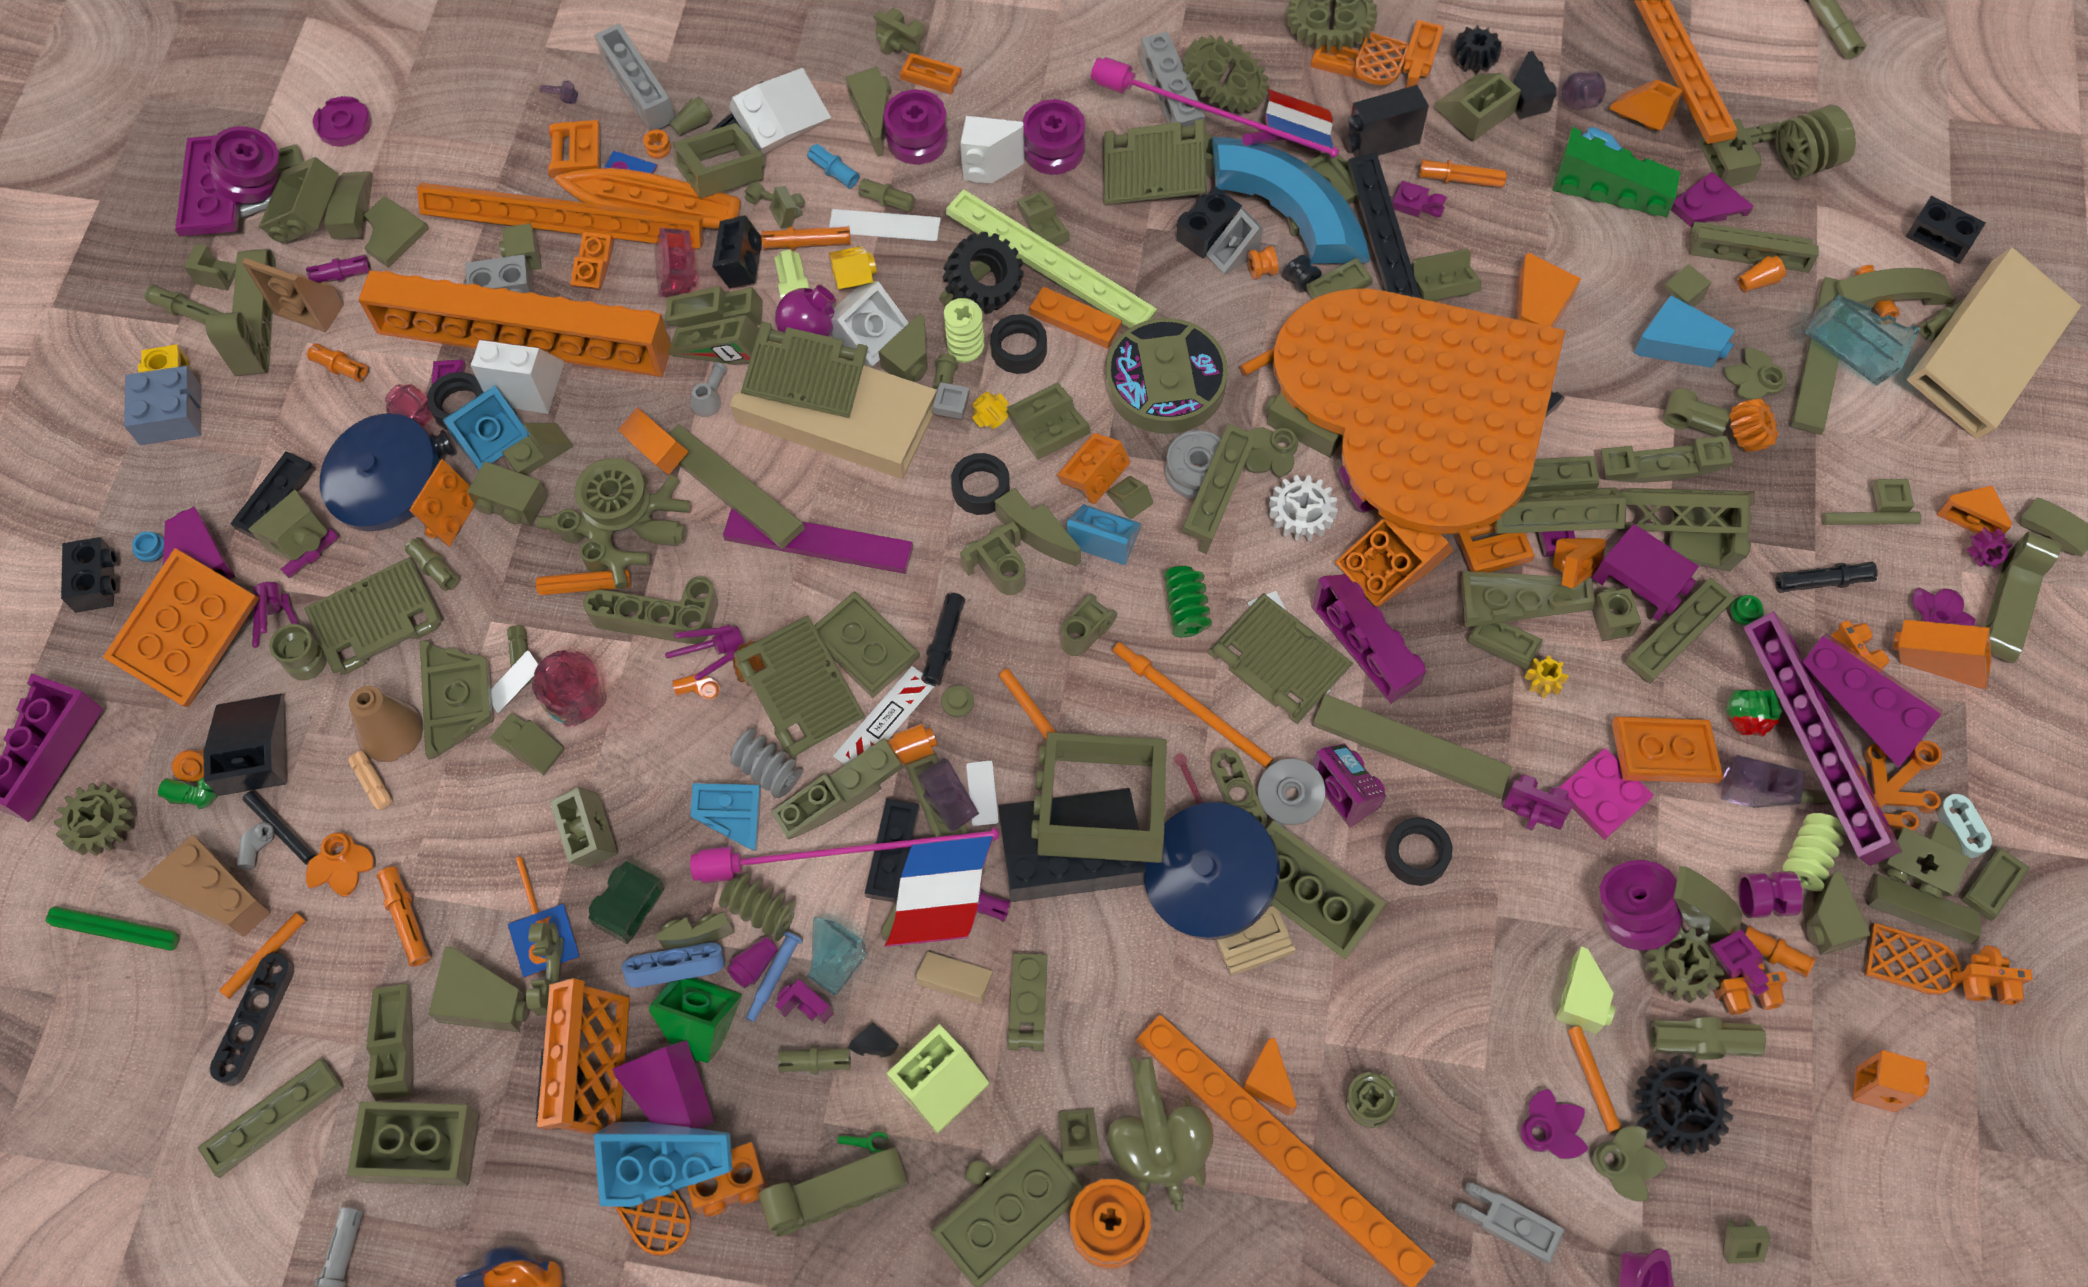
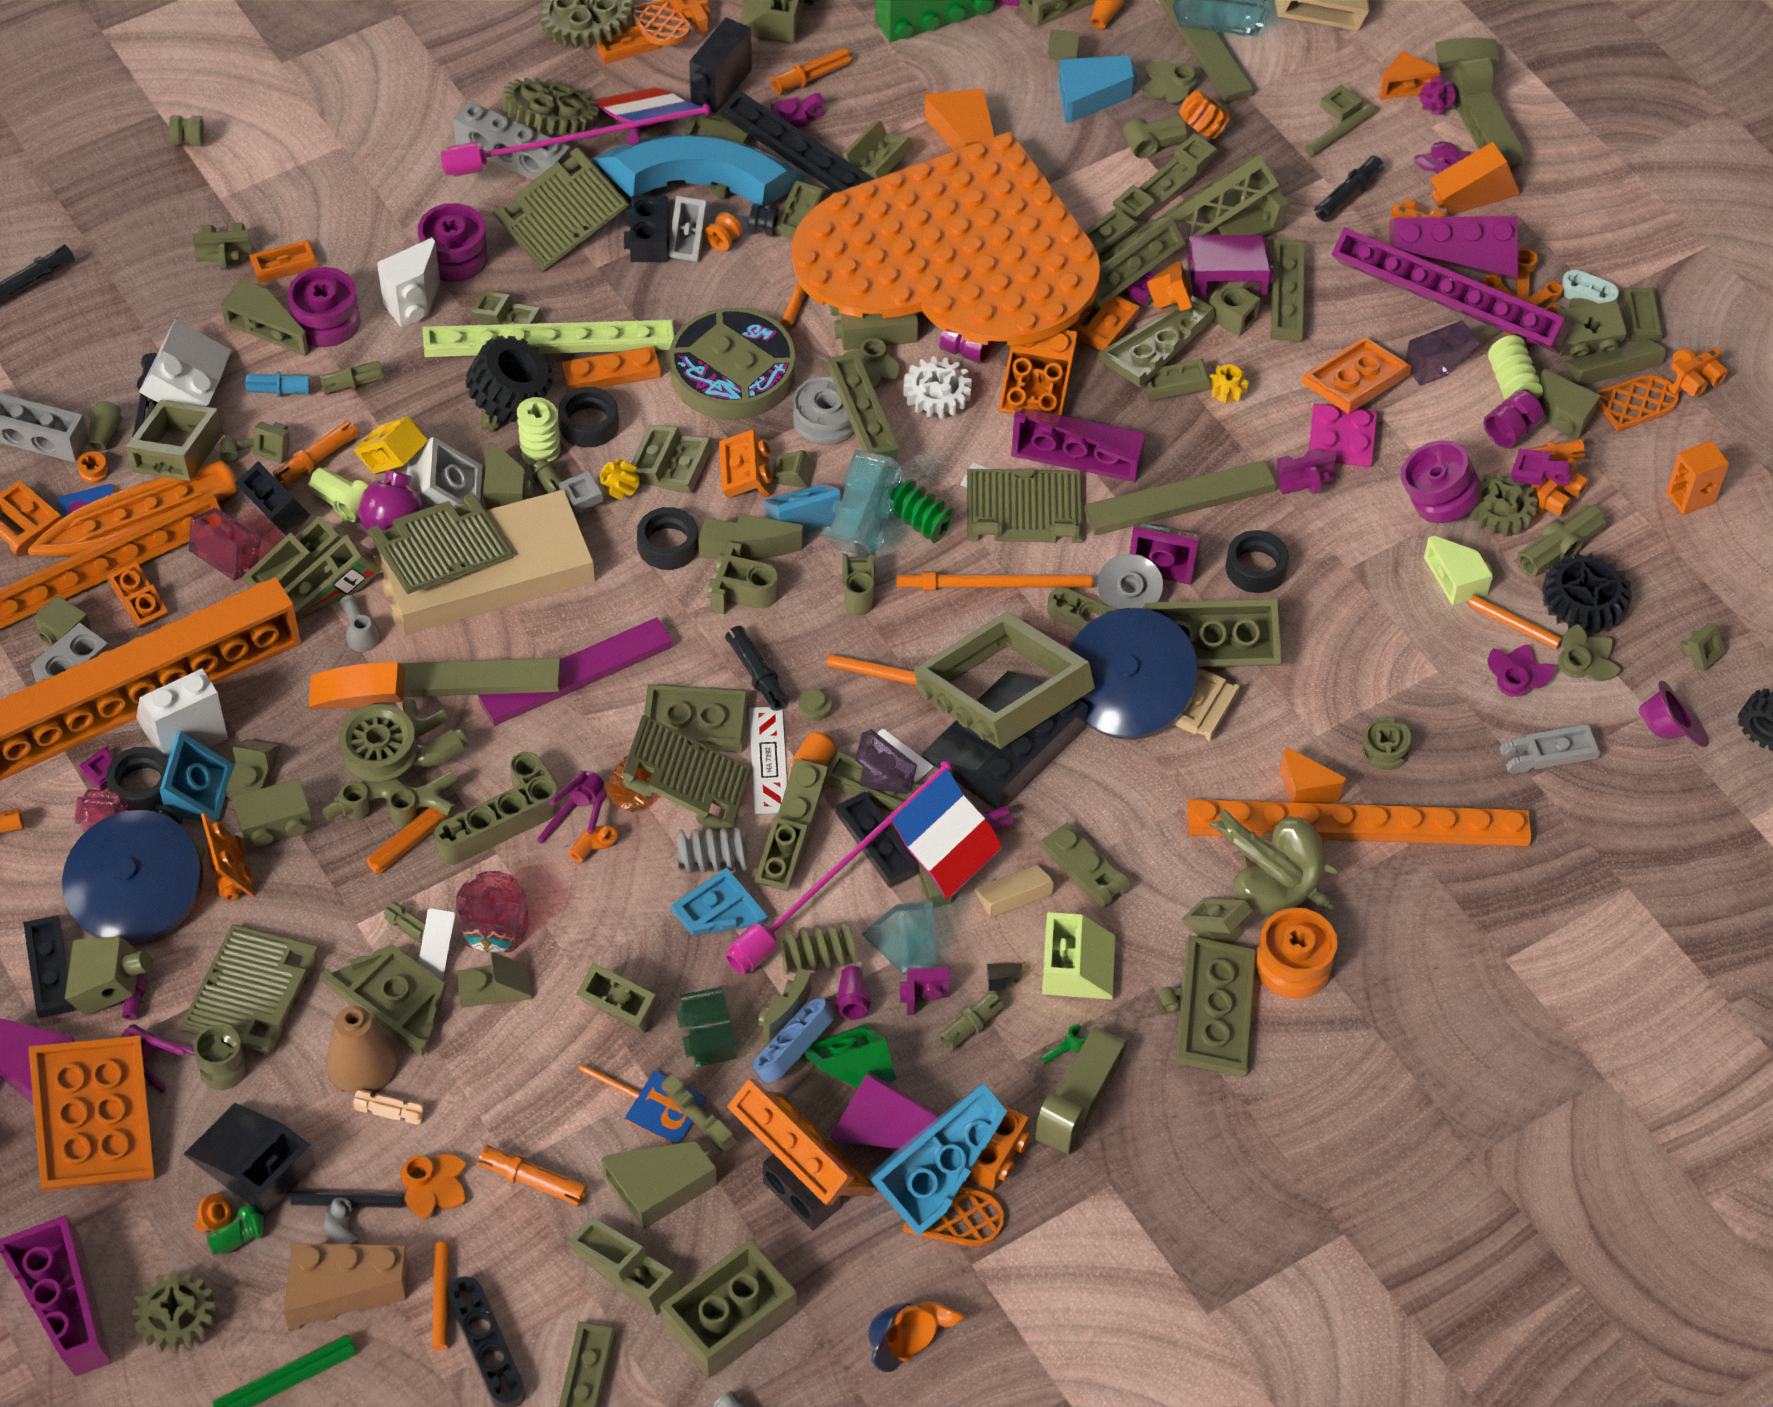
camera: 45 degrees left, 10 degrees down
olive pin [405,537,459,591] -> none
medium blue piece [745,931,803,1022] -> none
white sticker [829,209,941,241] -> none
olive slope [1674,866,1742,943] -> none
green piece [1726,689,1783,737] -> none
green plate [1730,595,1764,626] -> none
none -> clear light blue wedge [821,450,901,556]

